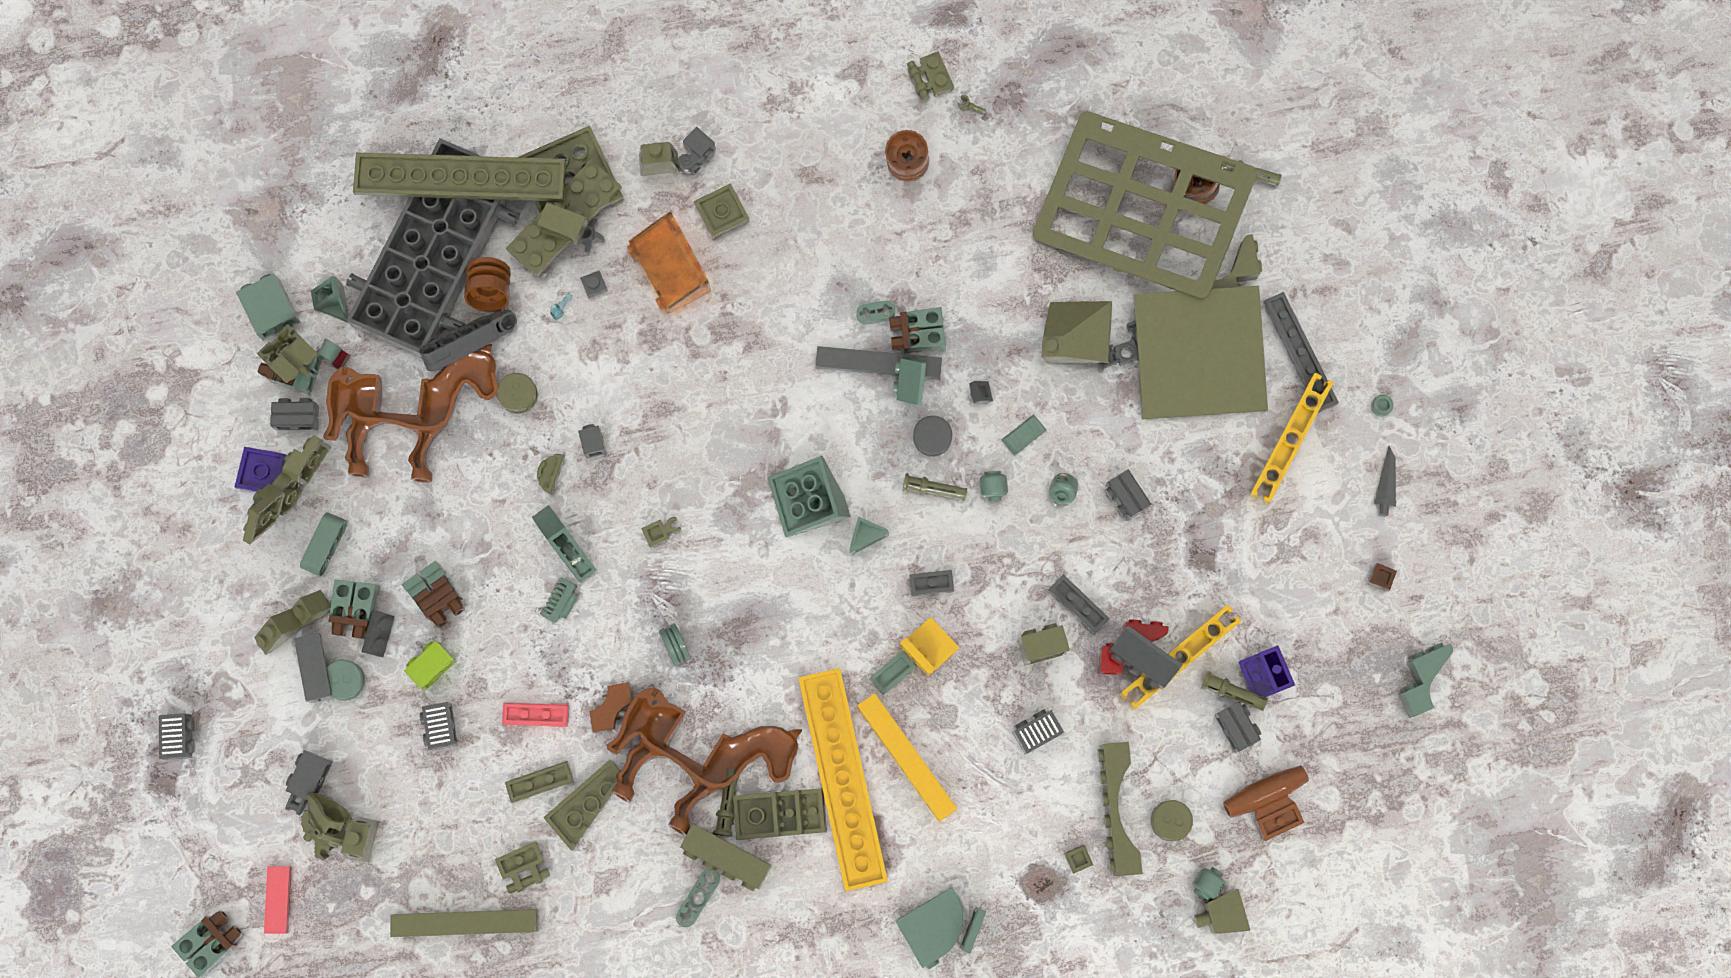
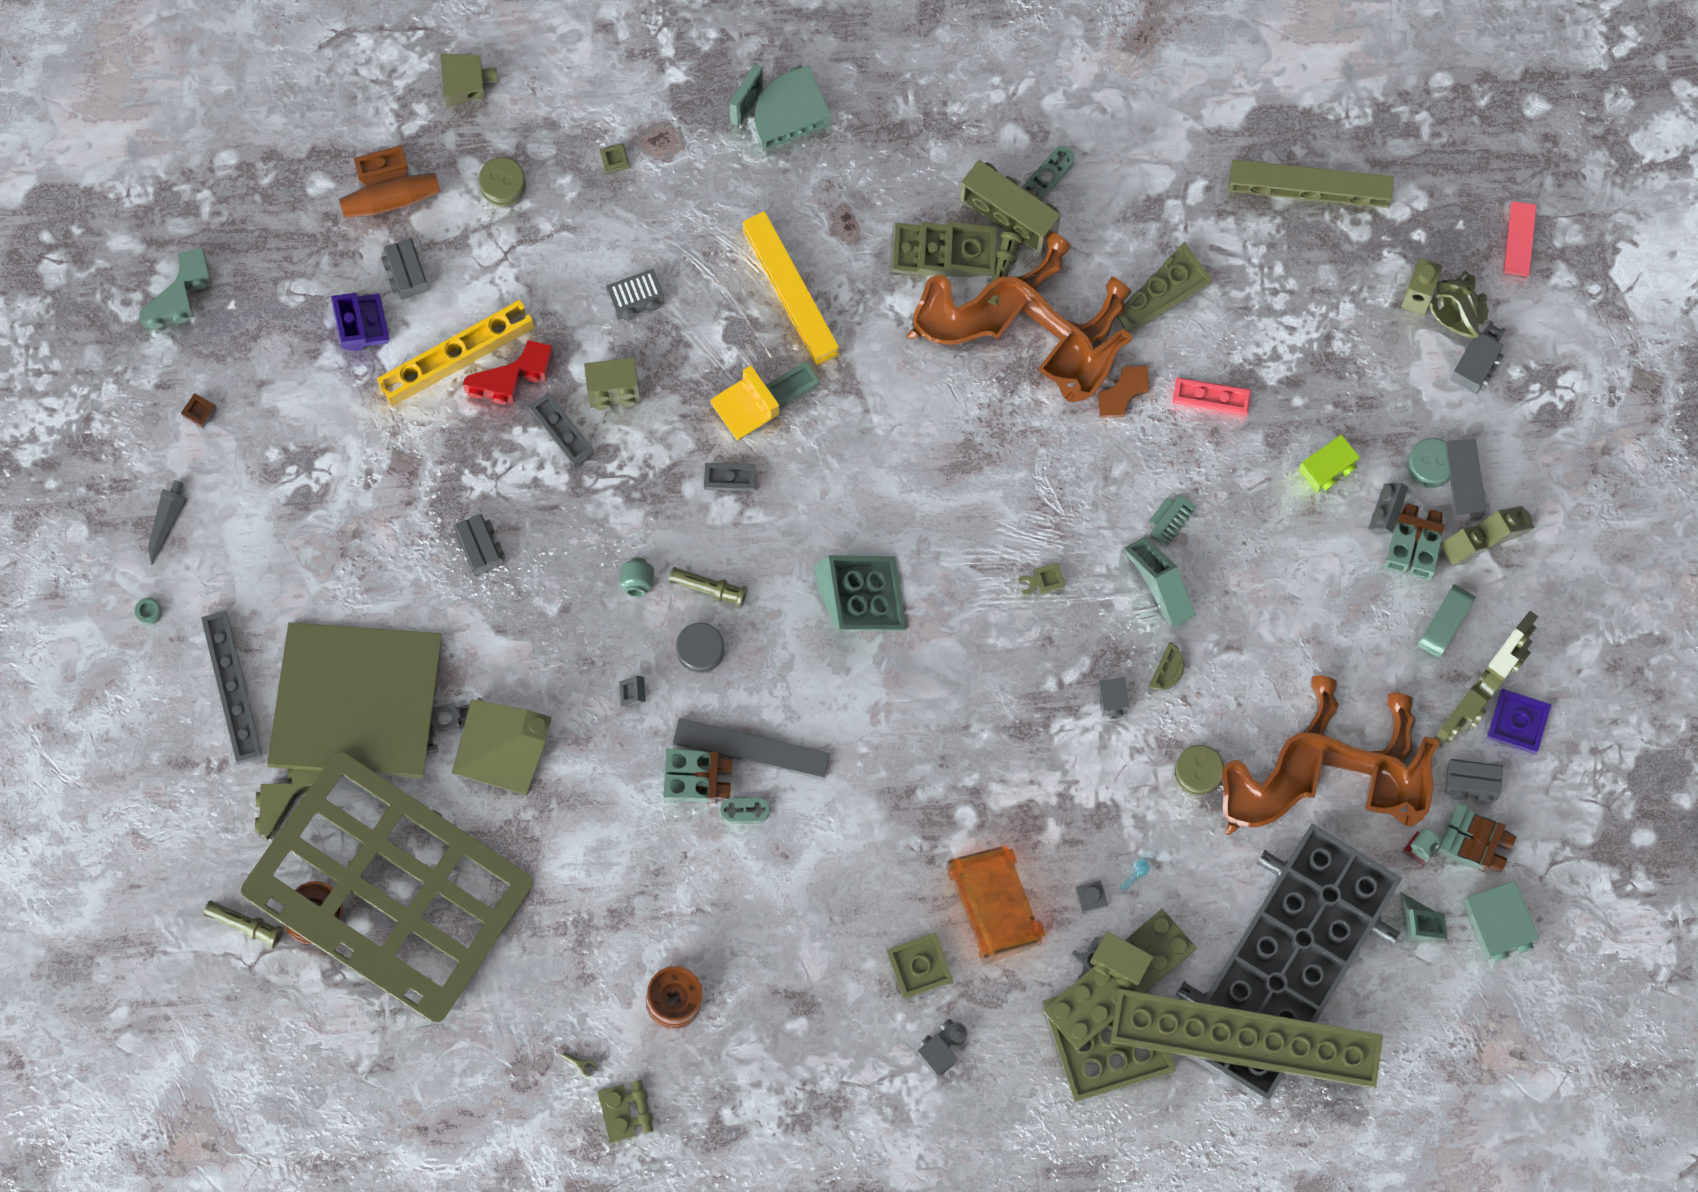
camera: 170 degrees left, 5 degrees down
dark grey brick [159,713,195,760] -> none
sand green hips [171,910,243,978] -> none
olive brick [257,324,318,383] -> none
reddish brown hips [401,560,465,628] -> none
dark grey piece [419,309,517,371] -> none
dark grey brick [420,702,458,751] -> none
dark orange wheel [464,257,511,312] -> none
olive plate [495,841,550,894] -> none
olive tile [505,761,574,803] -> none
olive torso [639,142,680,176] -> none
sand green head [659,623,691,666] -> none
yellow plate [798,668,888,892] -> none
sand green slope [849,516,889,556] -> none
sand green slope [893,356,926,405] -> none
sand green tile [1001,414,1047,456] -> none
sand green head [1049,473,1078,504] -> none
olive arch [1097,742,1143,876] -> none
dark grey slope [1108,626,1183,690] -> none
sand green head [1192,867,1226,901] -> none
olive pin [1201,671,1268,711] -> none
yellow piece [1249,373,1334,505] -> none

